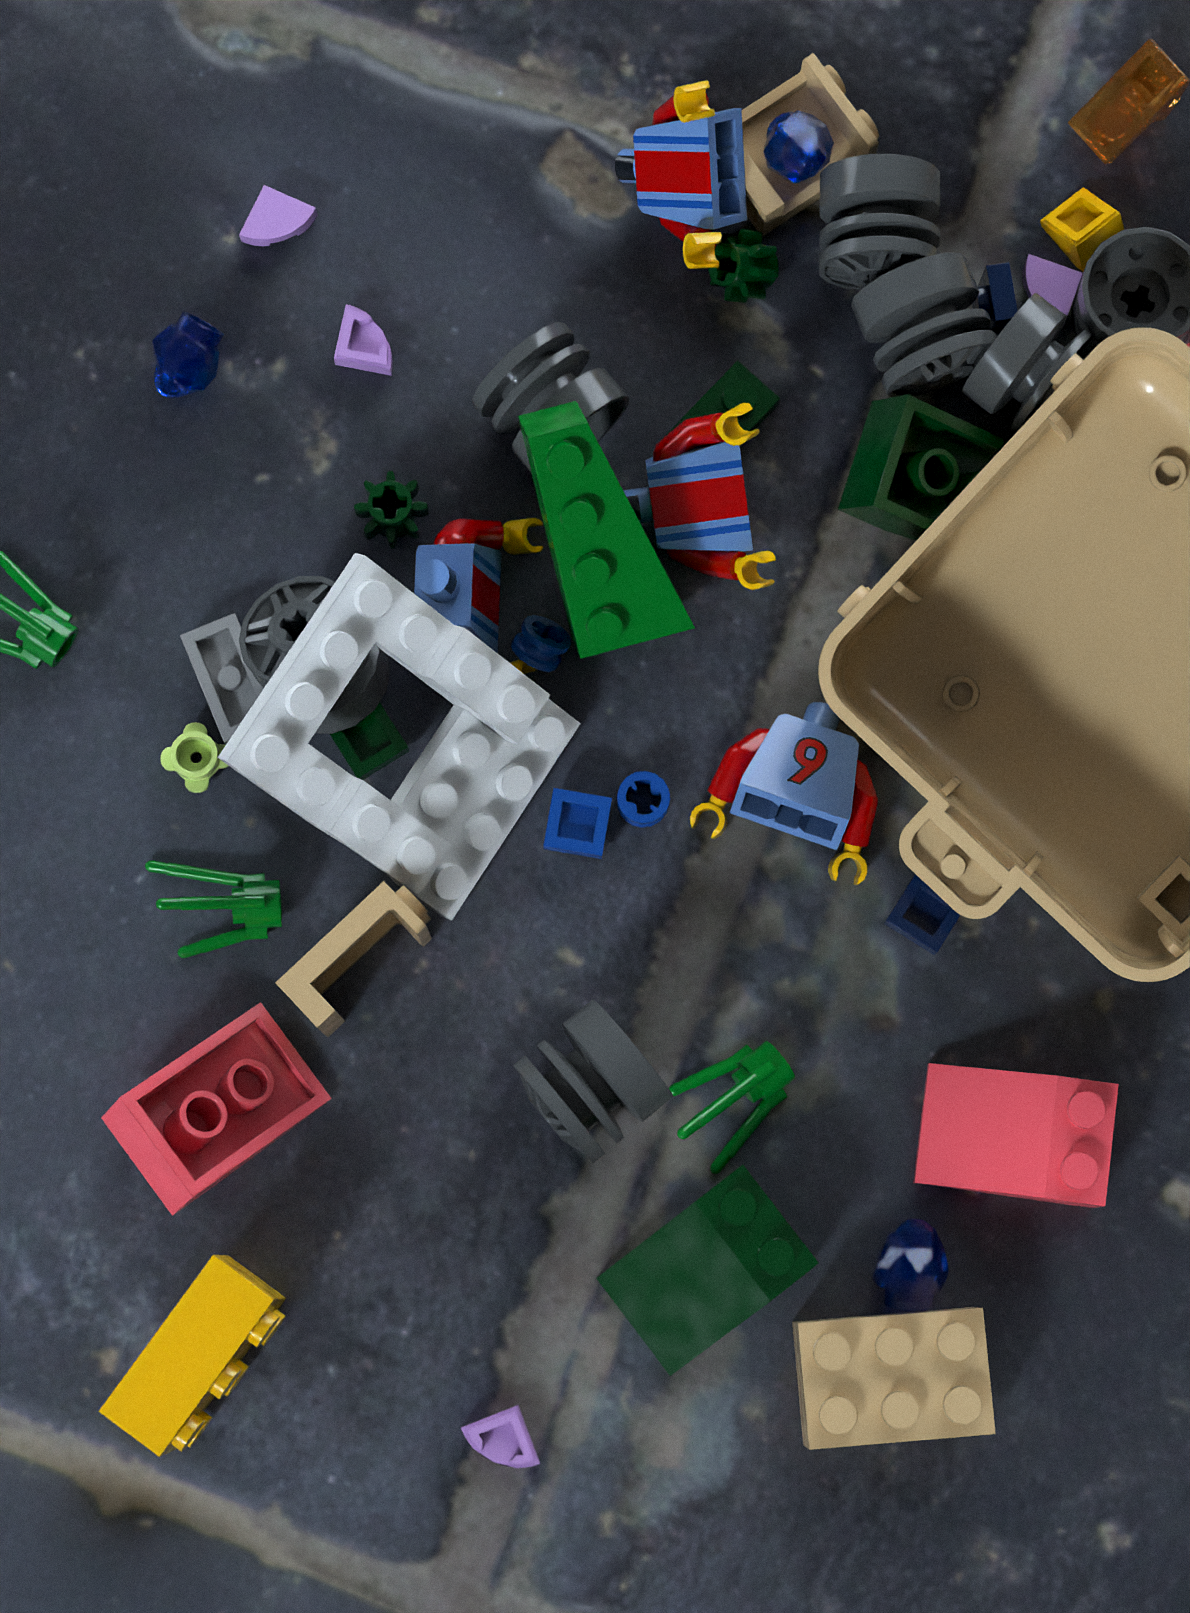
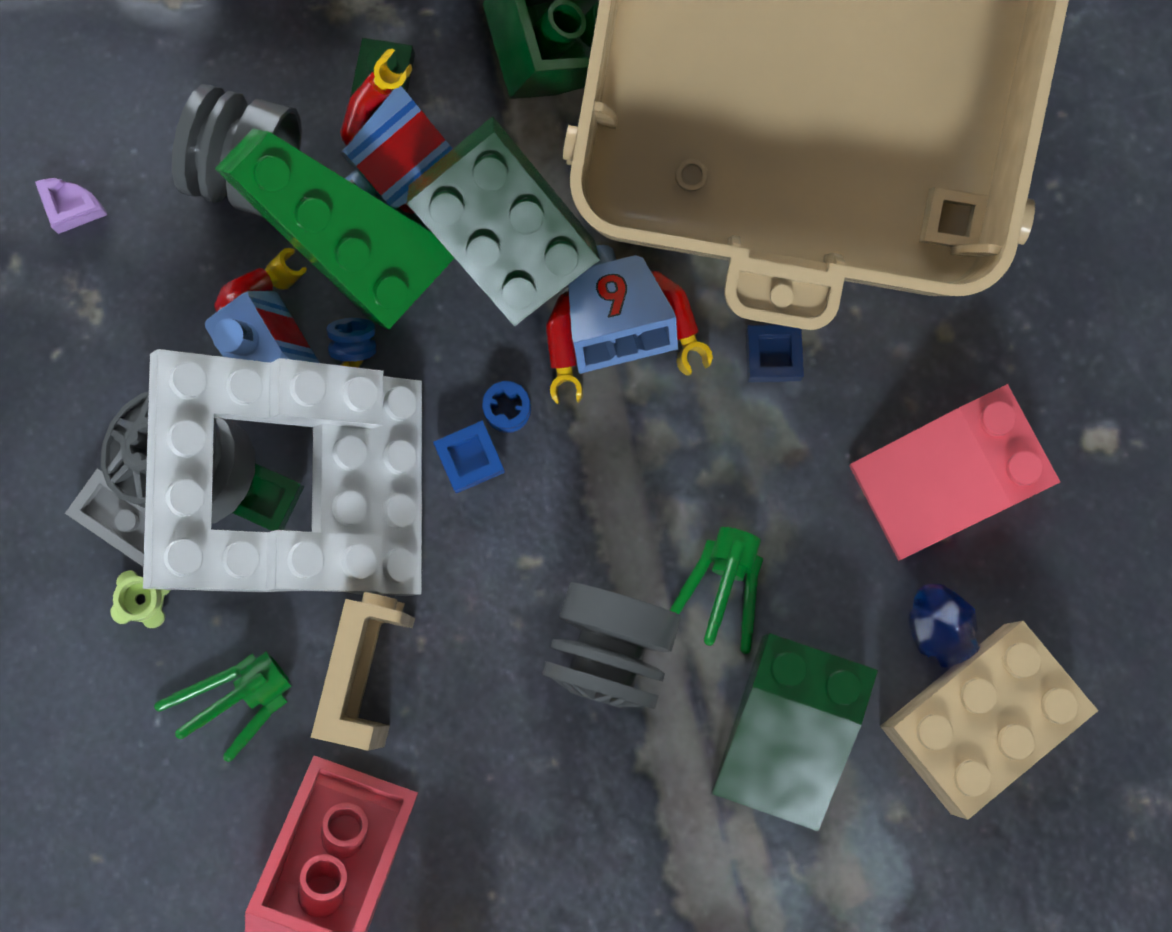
camera: 30 degrees left, 0 degrees up
dark green gear [354,471,429,549] -> none
none -> brick [407,116,600,326]

